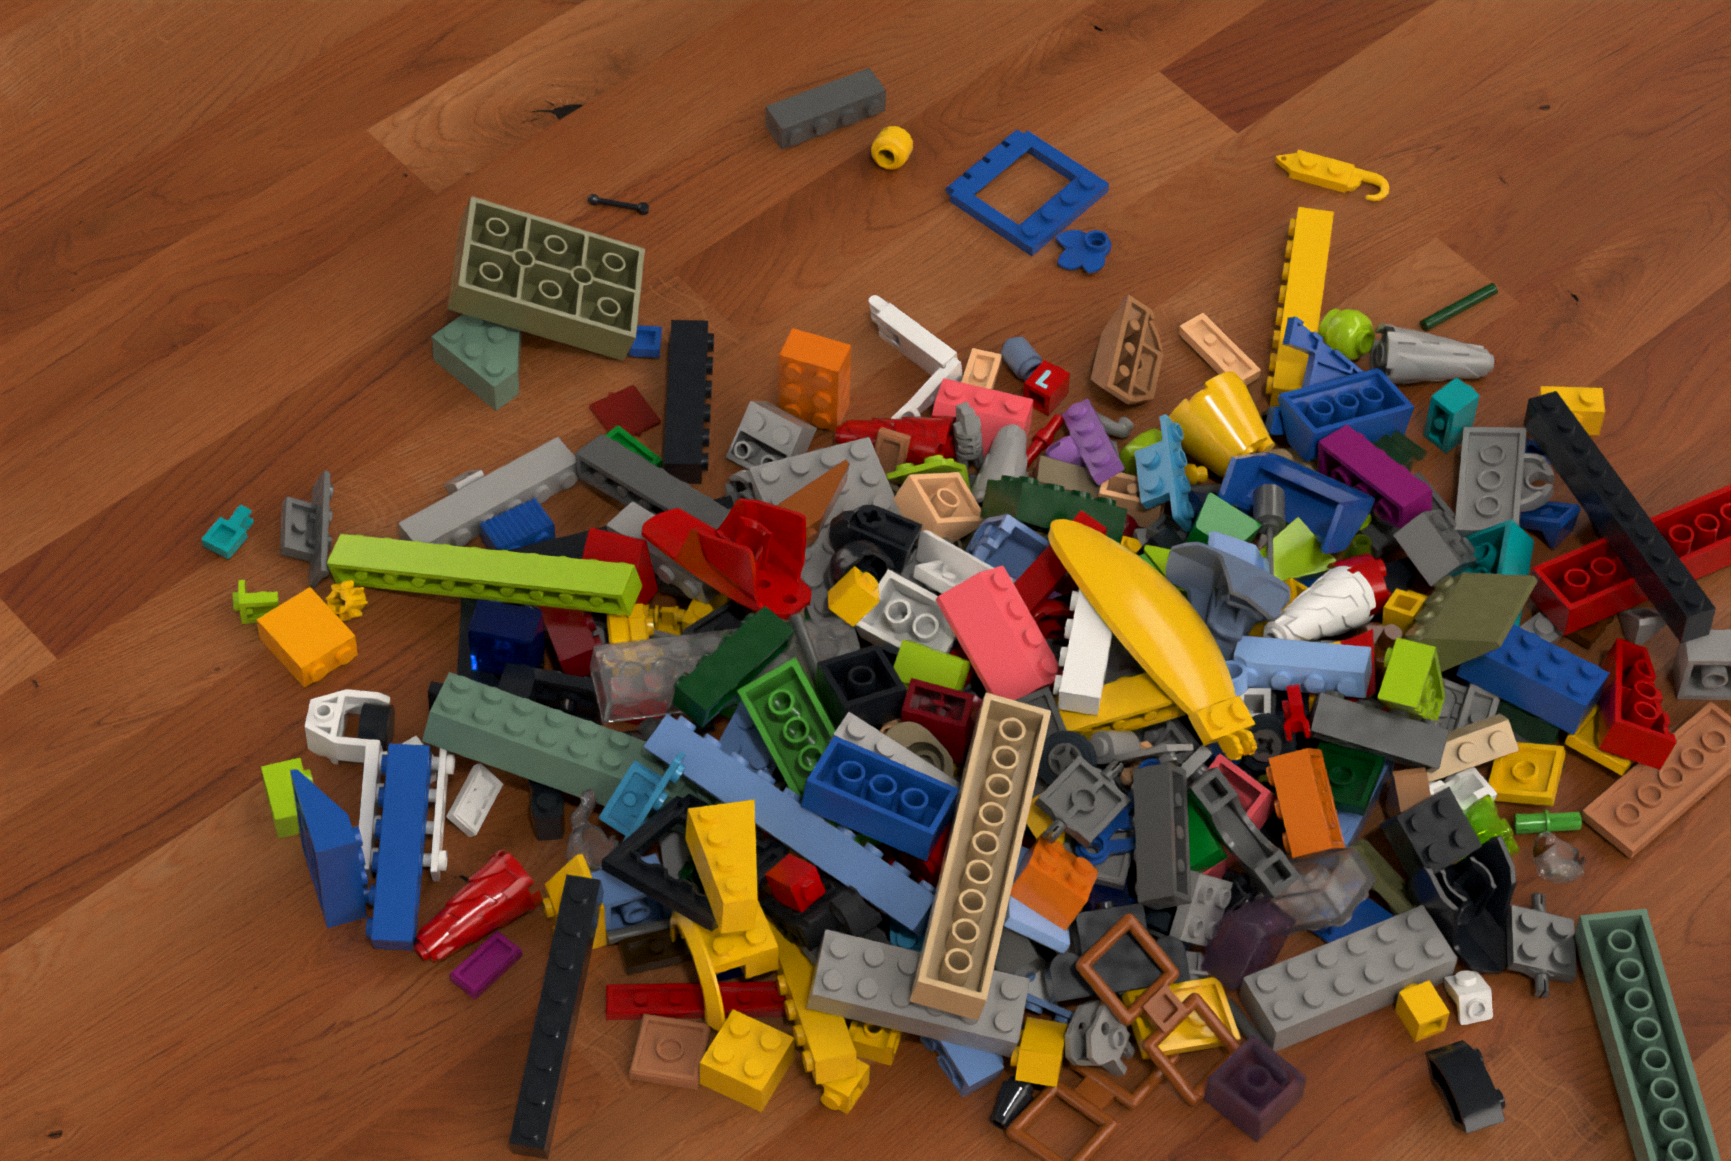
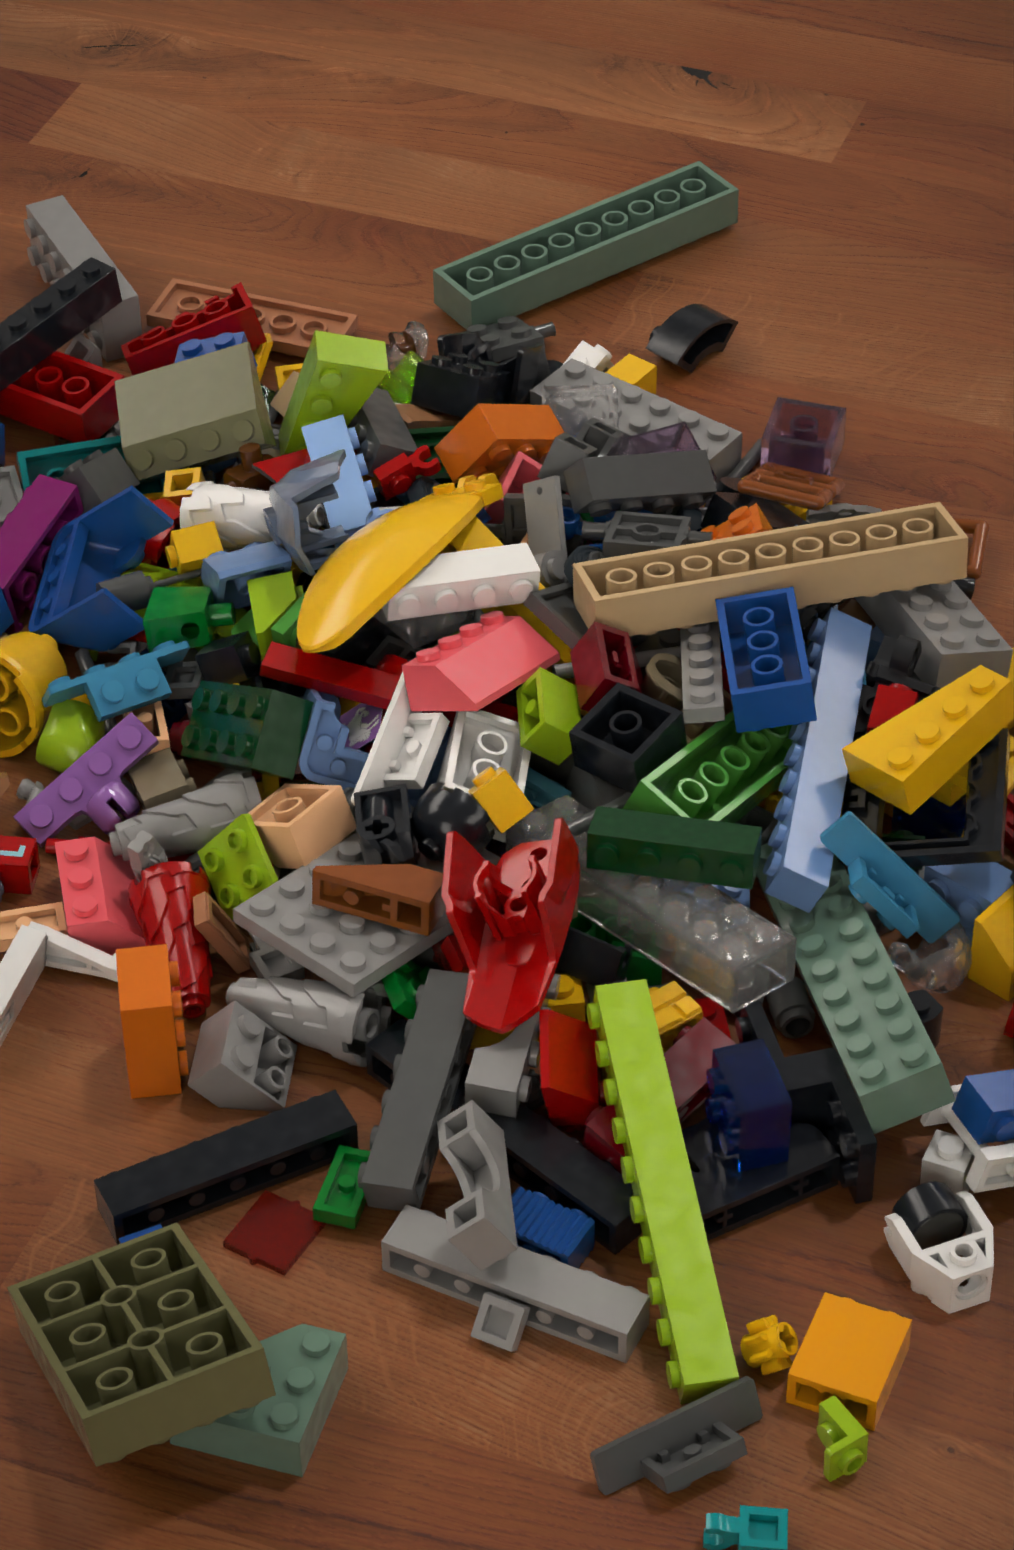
camera: 115 degrees left, 10 degrees down
none -> yellow brick [165,521,224,575]
none -> light grey arch [437,1100,518,1271]

